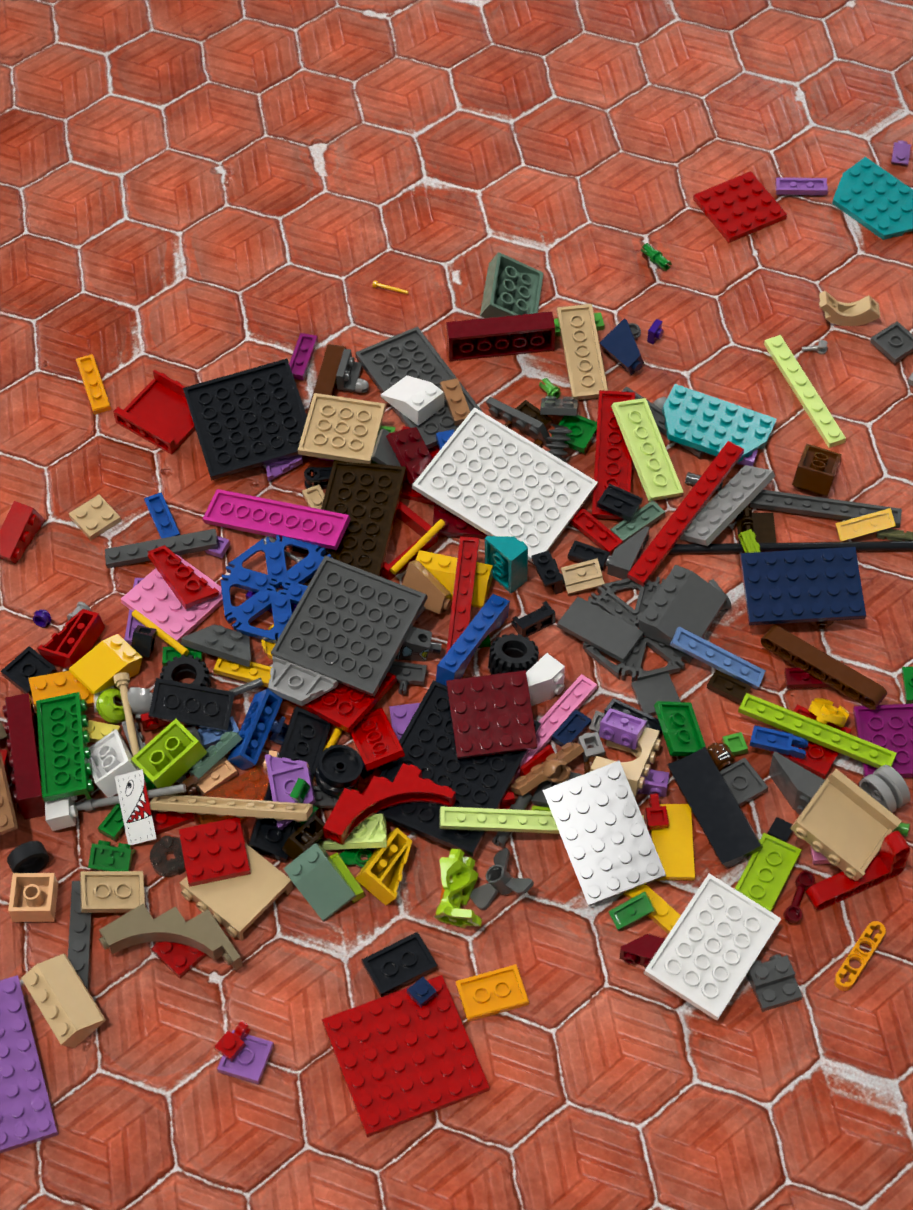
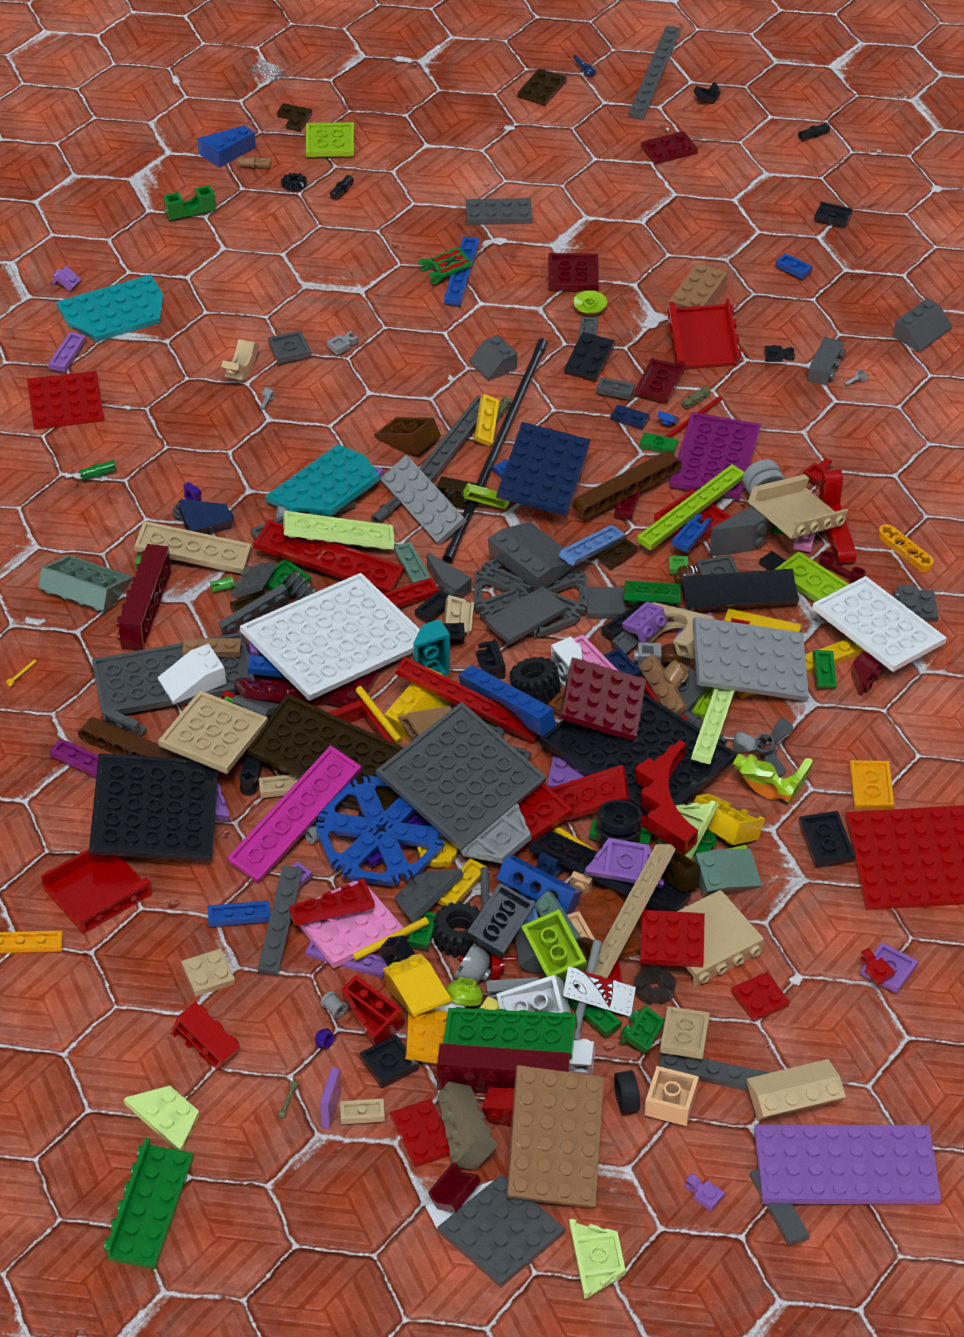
camera: 75 degrees left, 10 degrees down
dark tan arch [99,904,243,970] -> none
tan piece [113,672,140,756] -> none
green tile [290,778,310,803] -> none
light grey hinge [355,378,369,393] -> none
dark blue plate [407,977,437,1008] -> none
black plate [597,483,643,522] -> none
red plate [627,441,744,587] -> none
yellowish green plate [764,335,846,448] -> none
yellow plate [808,698,849,727] -> none

